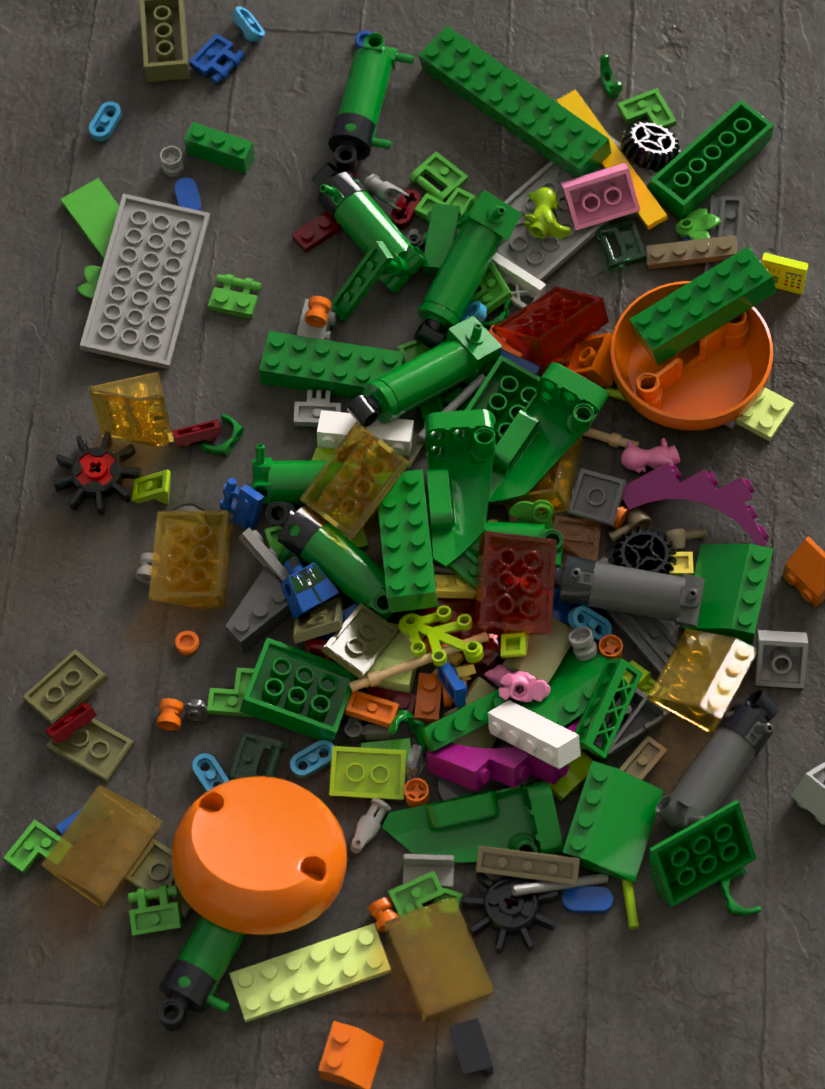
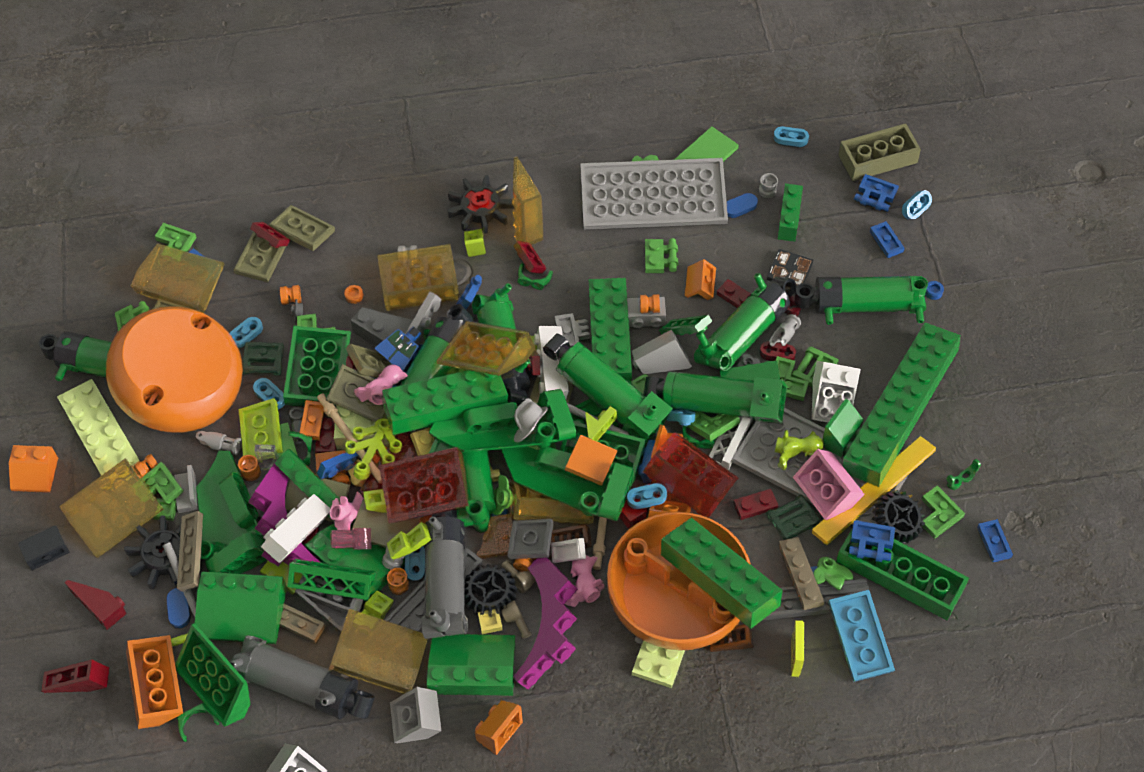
camera: 75 degrees right, 5 degrees down
none -> dark red slope [41,659,109,693]
none -> dark red slope [64,580,127,630]
none -> orange slope [126,635,183,729]
none -> clear pink piece [330,528,371,549]
none -> bright pink animal [354,365,408,405]
none -> lime slope [387,522,432,559]
none -> light grey piece [514,398,547,442]
none -> reddish brown slope [550,524,592,551]
none -> white tile [551,538,586,563]
none -> orange tile [565,435,617,486]
none -> lime slope [585,406,617,441]
none -> dark azure plate [627,483,667,509]
none -> light grey slope [631,330,692,374]
none -> orange panel [685,259,716,300]
none -> dark red plate [733,489,778,520]
none -> black tile [767,249,814,287]
none -> white slope [812,361,860,422]
none -> green slope [822,398,864,458]
none -> dark azure plate [828,590,895,682]
none -> blue plate [849,520,895,562]
none -> blue plate [870,221,904,258]
none -> blue plate [977,519,1013,563]

